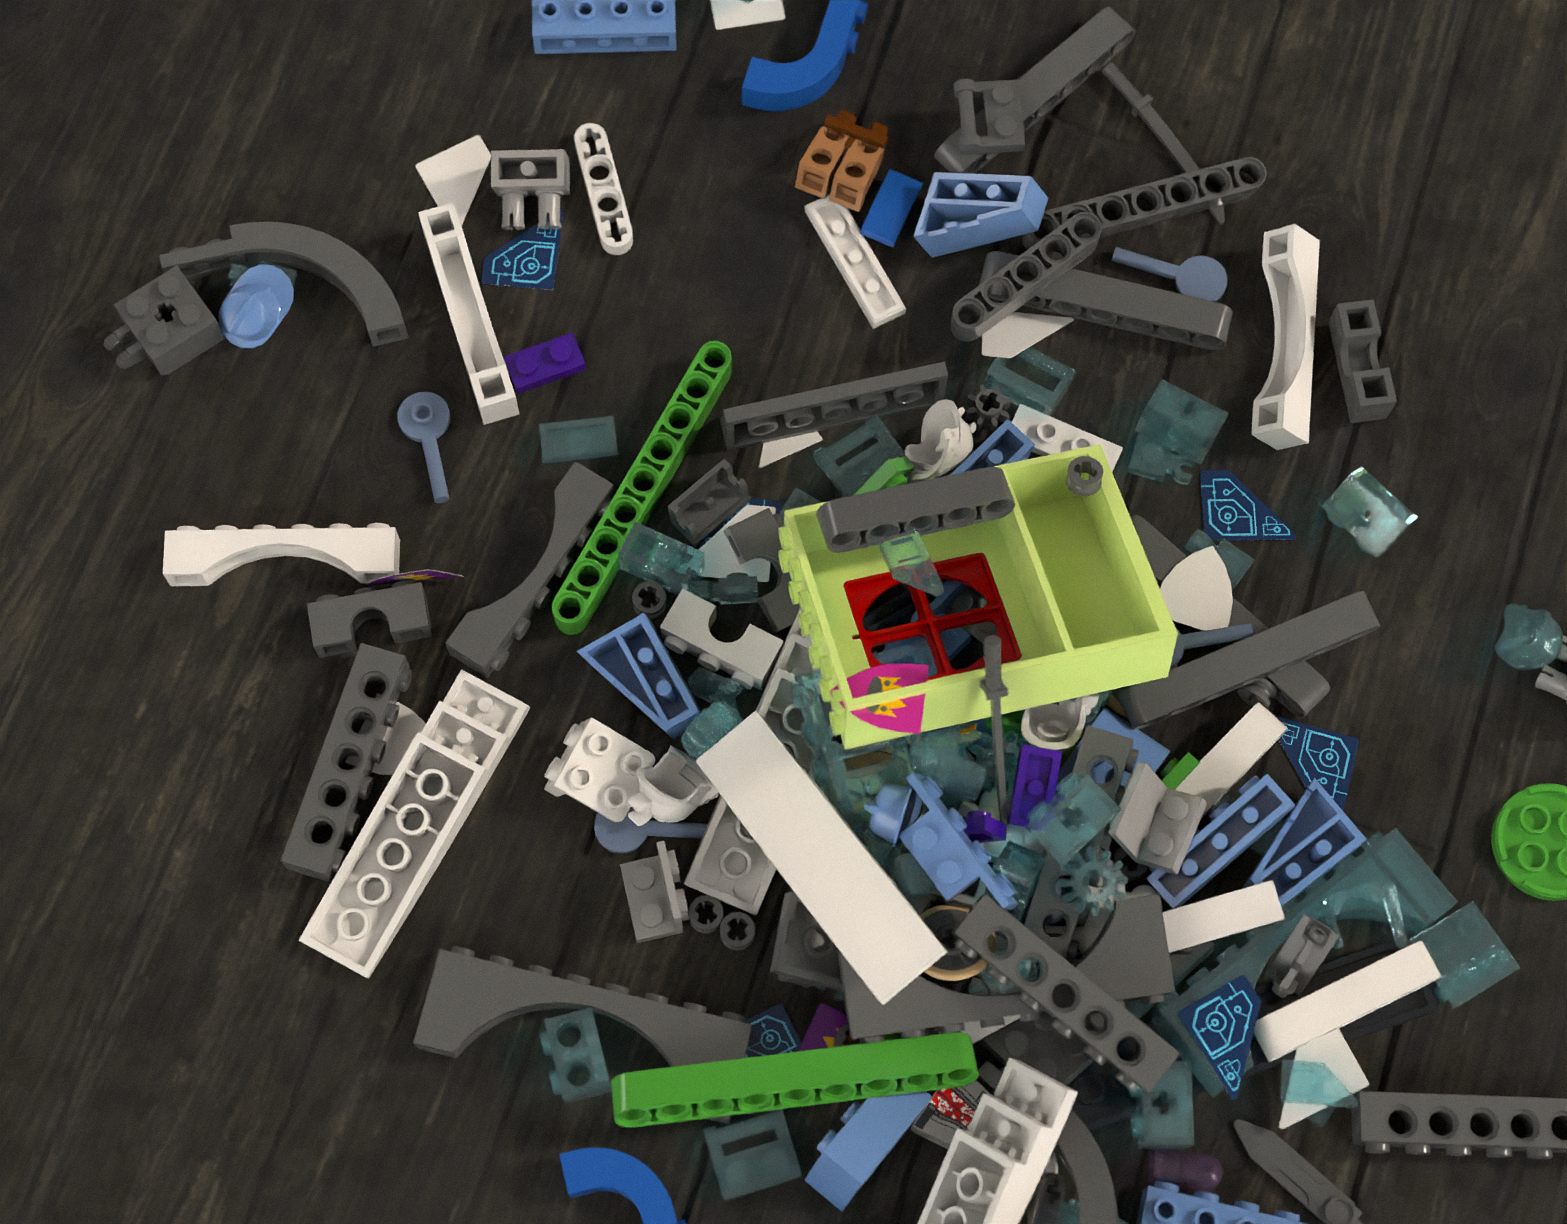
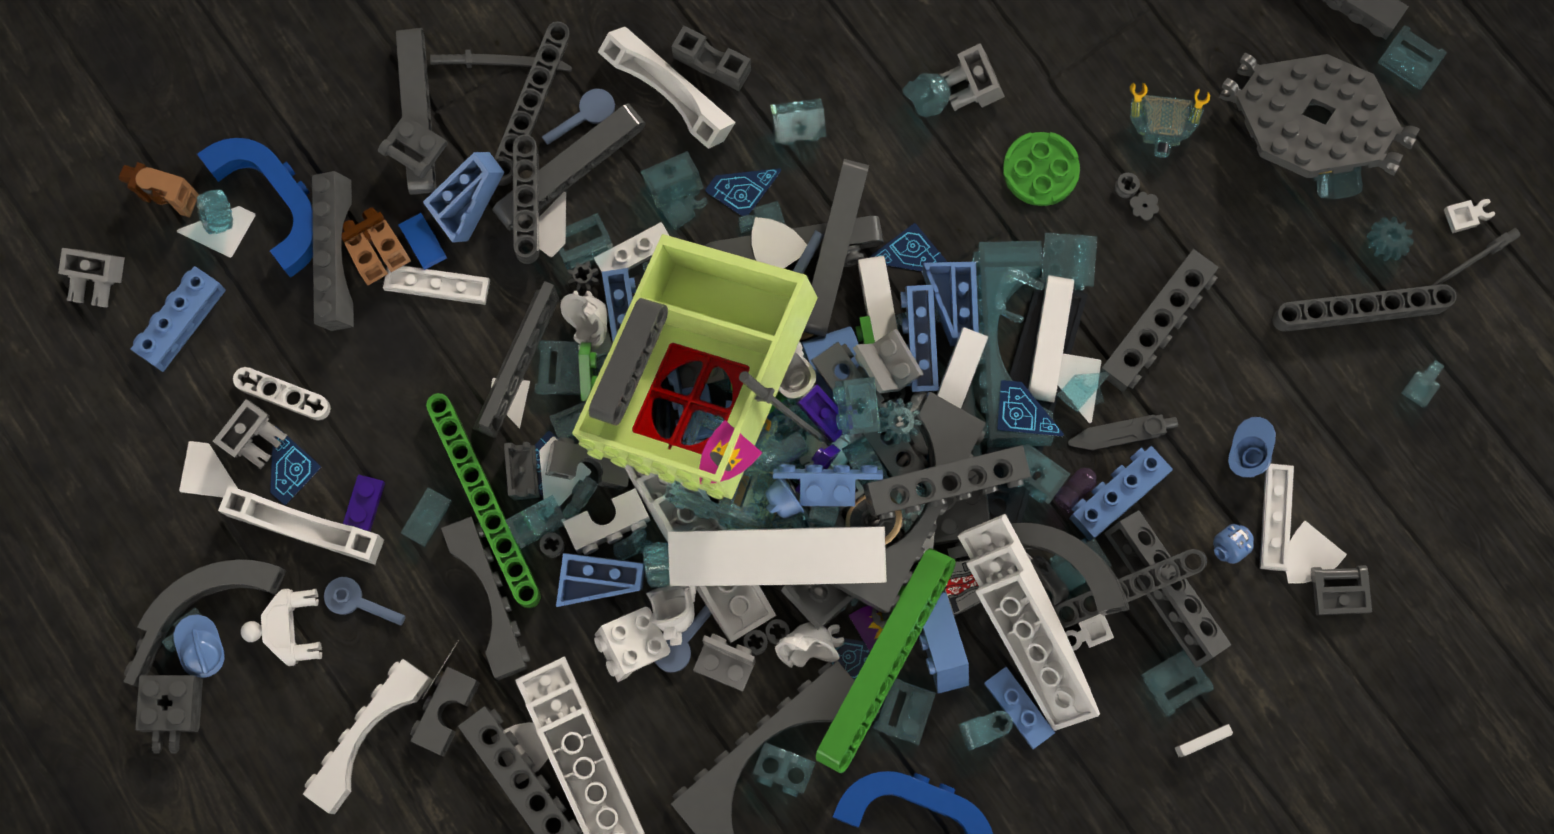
camera: 50 degrees left, 5 degrees up
clear light blue tile [879,529,944,596] -> none
dark grey bush [1066,456,1103,496] -> none
dark grey hinge [1265,913,1340,997] -> none
none -> white connector [241,589,322,666]
none -> dark grey arch [312,171,354,331]
none -> white helmet [775,622,844,668]

